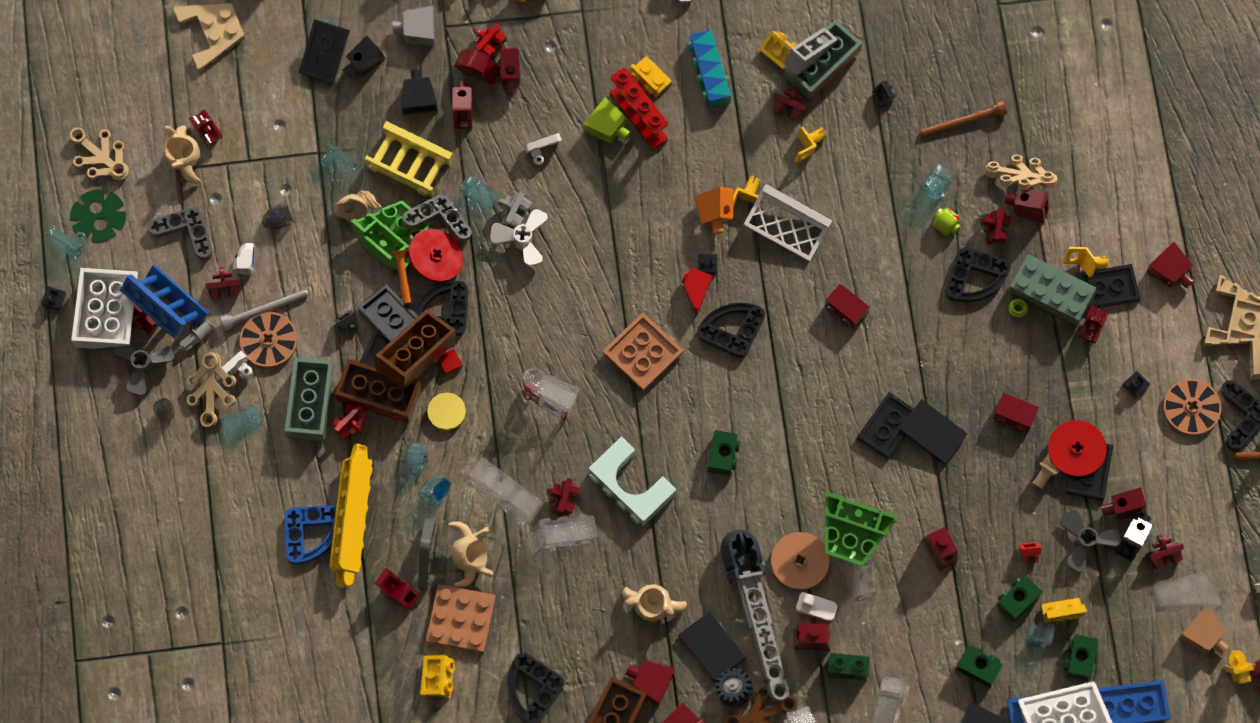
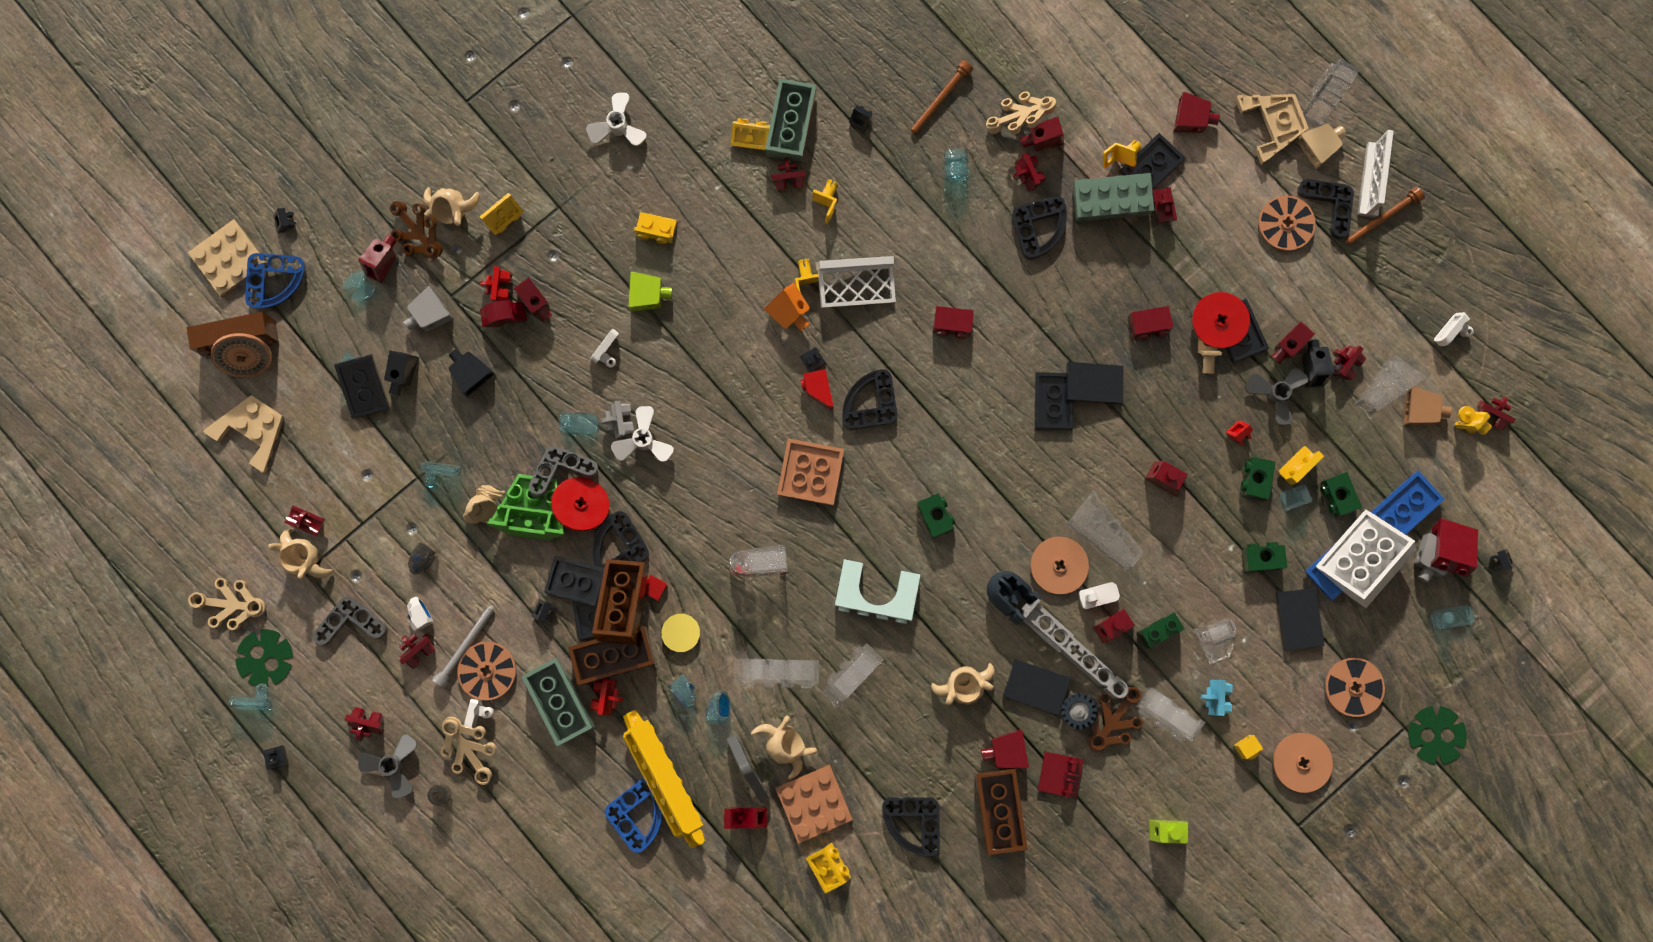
camera: 30 degrees left, 10 degrees up
white slope [71,268,138,349] -> none
blue fence [120,264,209,339] -> none
light grey axle [179,319,215,352] -> none
clear light blue piece [221,405,262,436] -> none
light yellow fence [365,121,453,197] -> none
orange piece [389,249,411,304] -> none
dark red torso [452,82,473,129] -> none
dark red hips [546,478,580,515] -> none
red fence [610,67,668,150] -> none
teal brick [687,29,731,108] -> none
light grey slope [783,28,838,76] -> none
bright green wedge [825,491,900,566] -> none
lime head [932,208,961,236] -> none
lime plate [1008,299,1028,318] -> none
black tile [1122,371,1150,399] -> none

